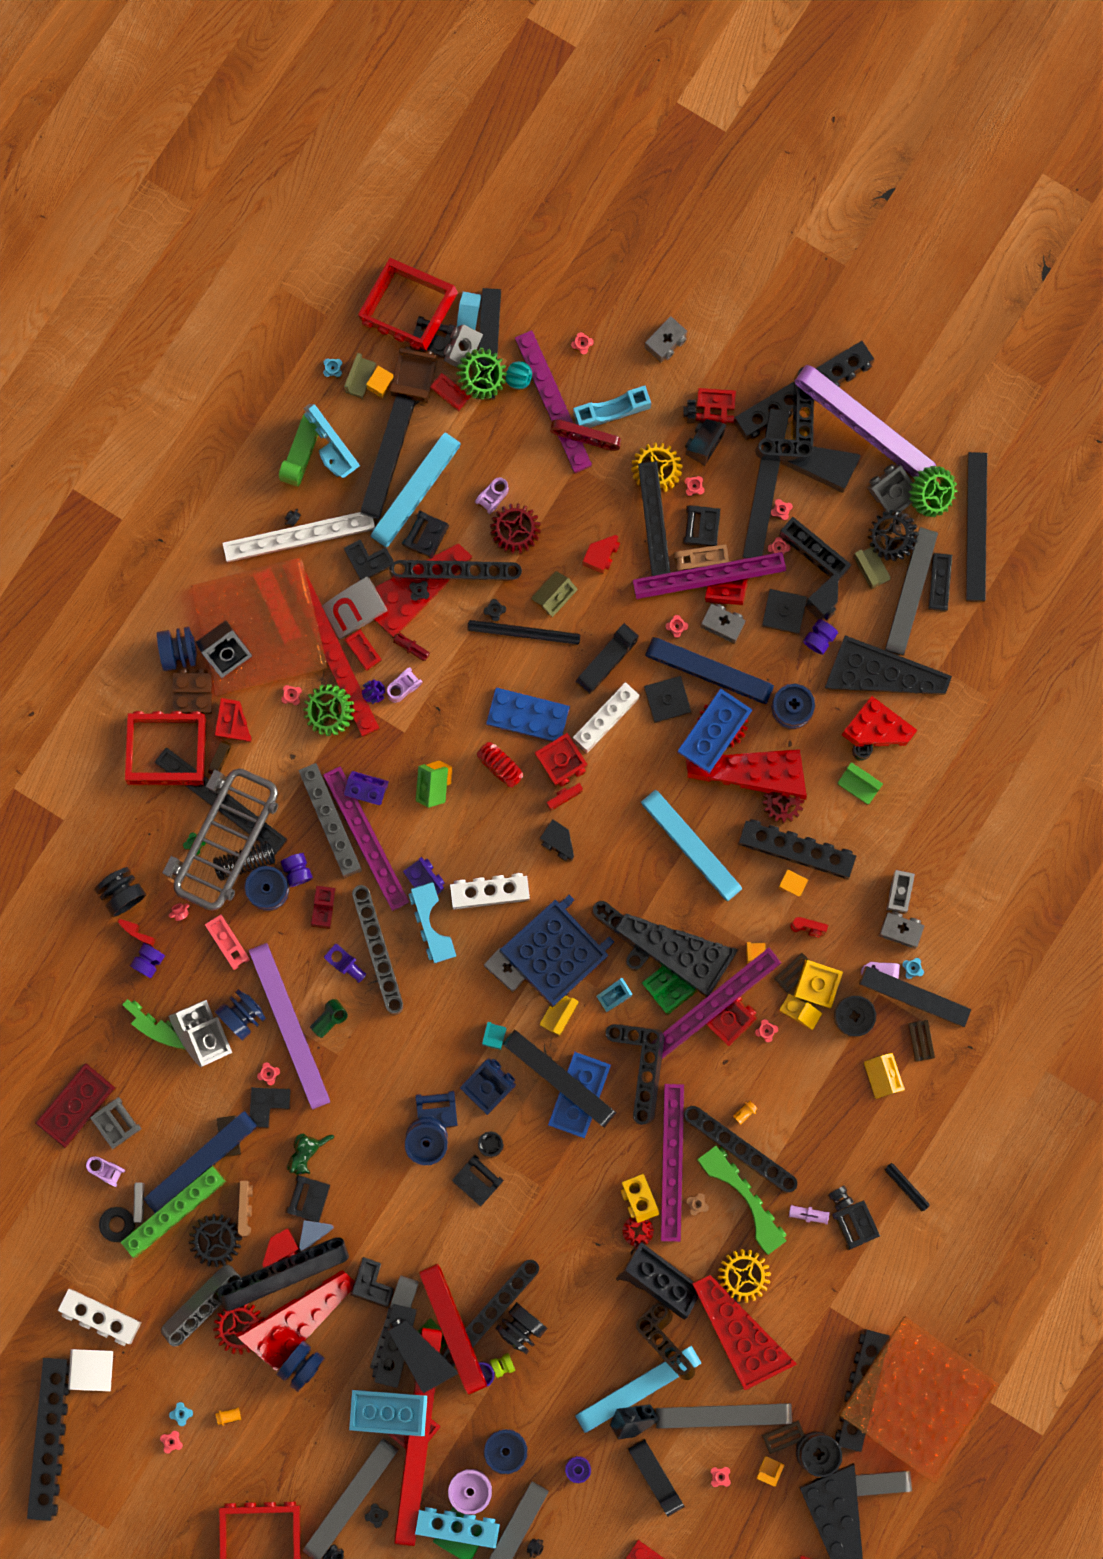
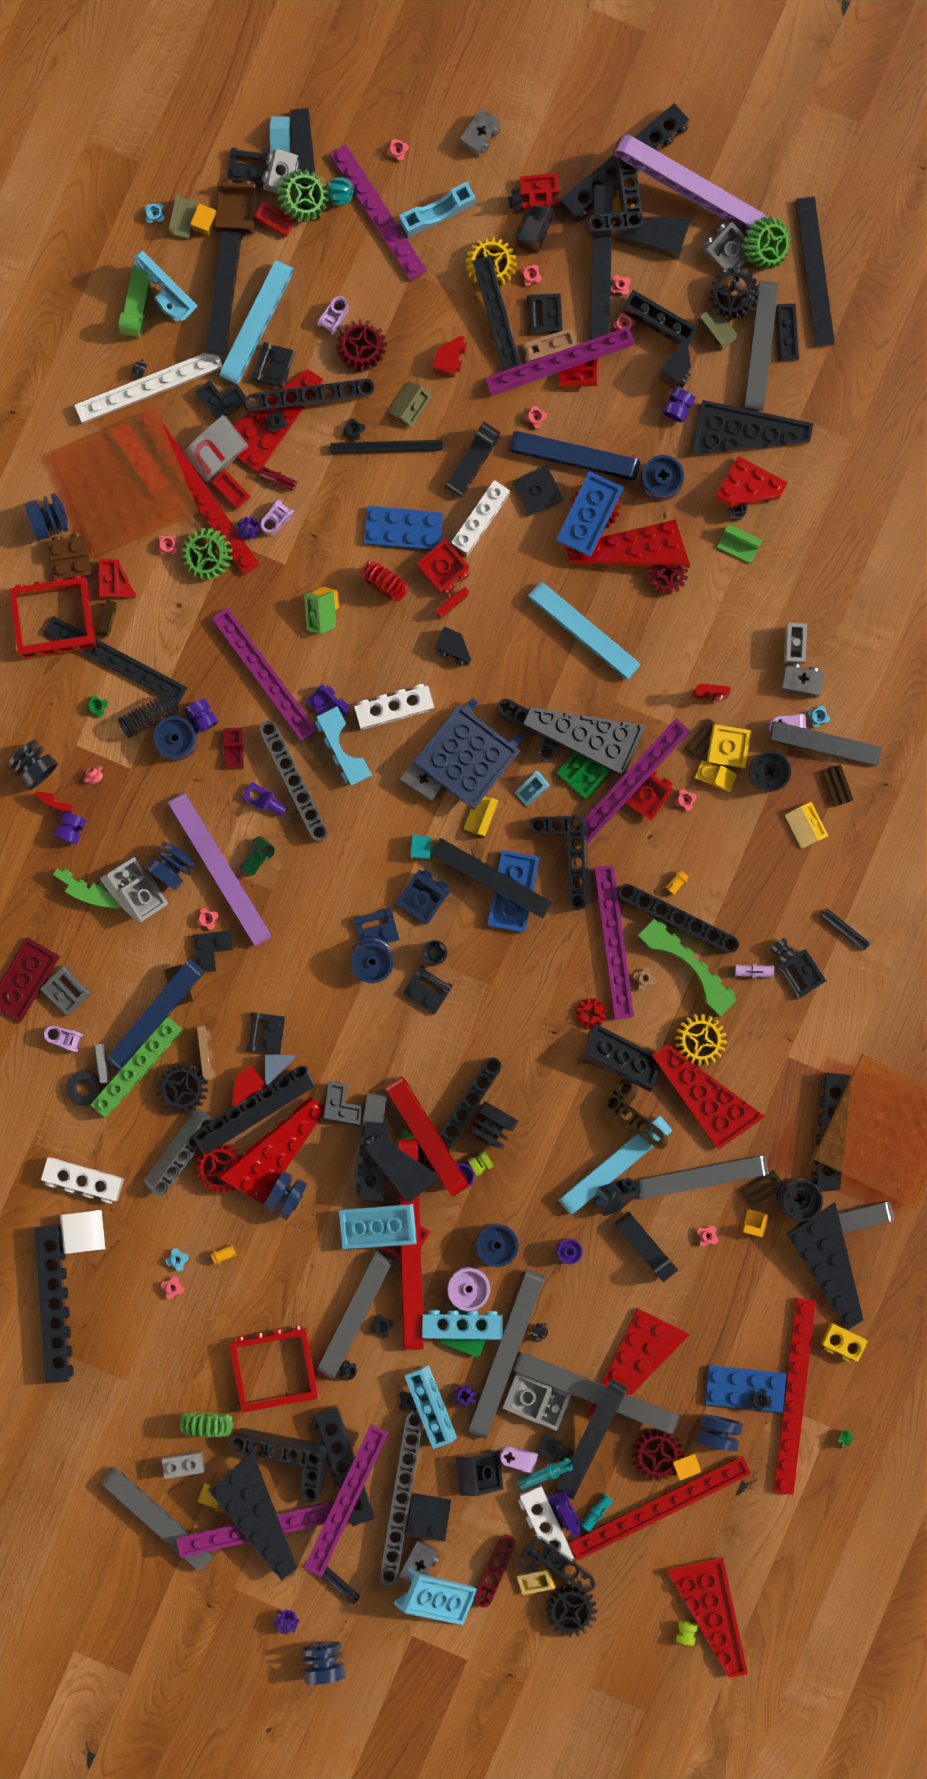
camera: 10 degrees left, 5 degrees up
flat silver bar [162,768,278,910] -> none
black slope [195,620,253,678] -> none
coral plate [205,915,250,970] -> none
dark green animal [287,1133,335,1175] -> none
dark grey brick [298,763,362,879] -> none
dark purple bracket [344,771,389,805] -> none
red window [358,258,458,350] -> none
dark red beam [550,420,621,451] -> none
yellow brick [620,1174,659,1223] -> none
flat silver brick [700,604,746,644] -> none
black brick [738,819,856,880] -> none
light orange panel [746,942,766,963] -> none
black plate [762,589,807,634] -> none
light orange panel [778,870,808,897] -> none

